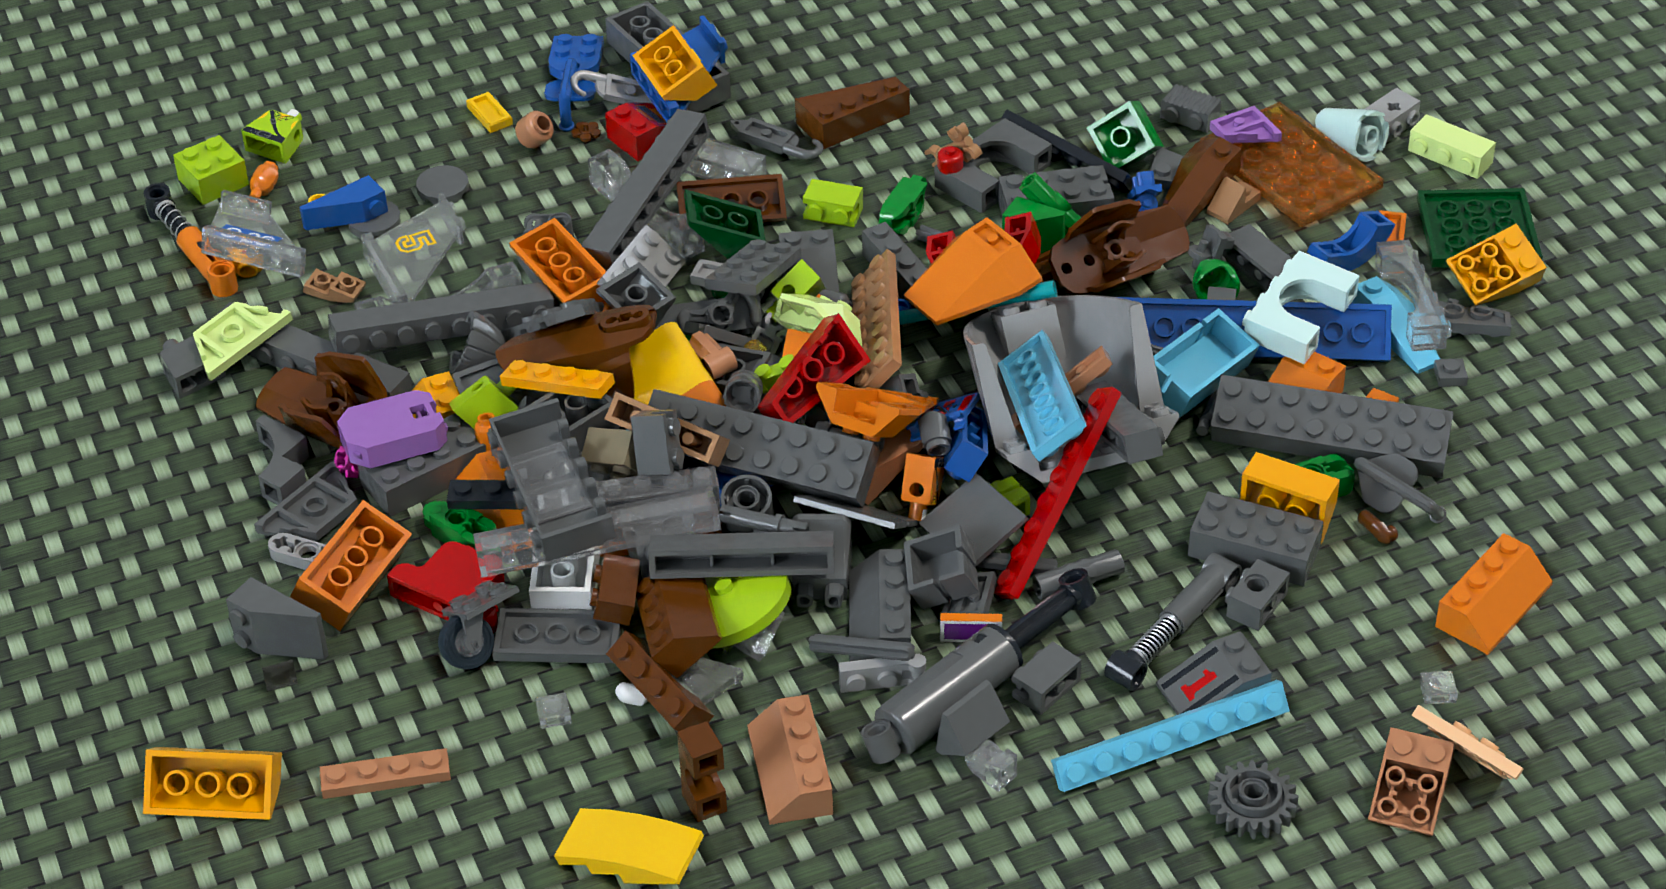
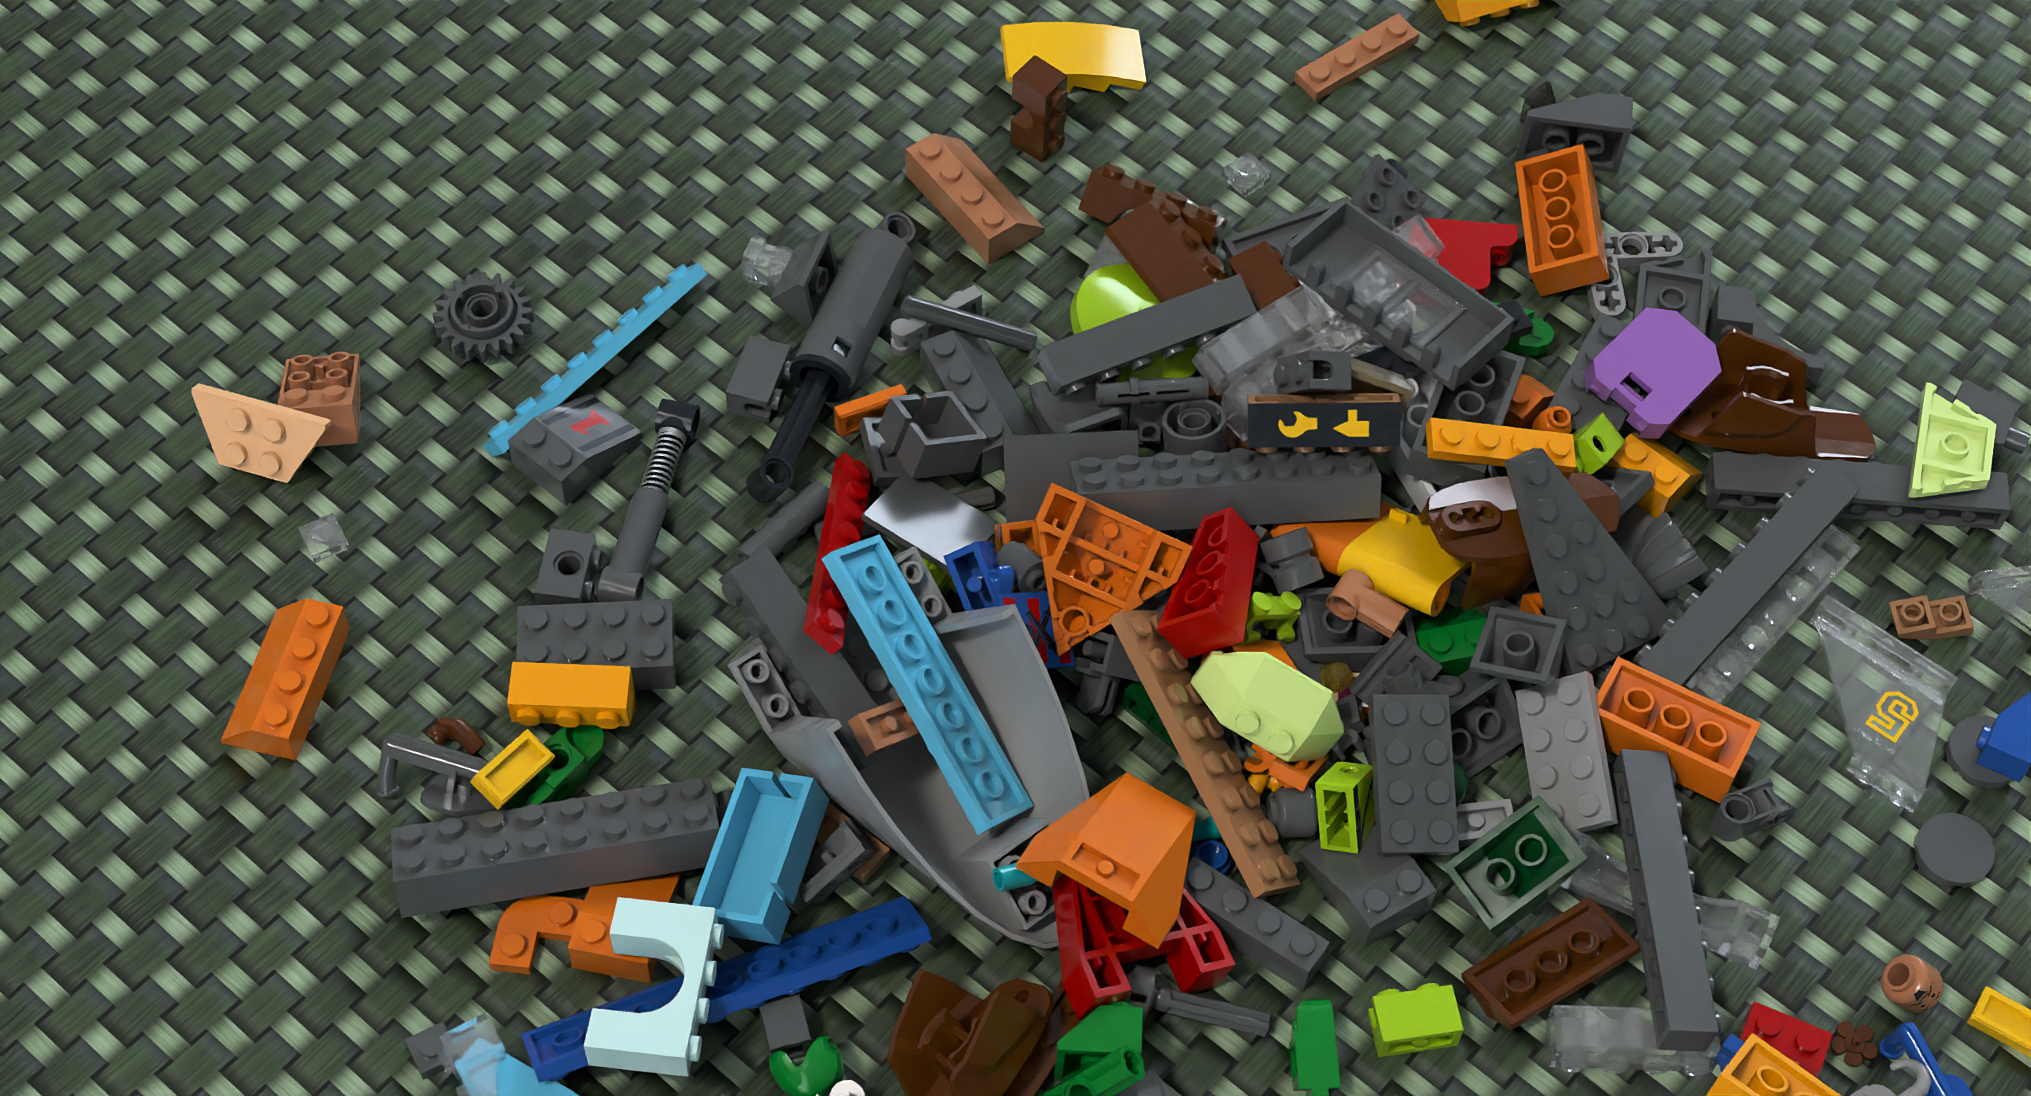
camera: 150 degrees right, 15 degrees up
none -> yellow tile [470,729,555,810]

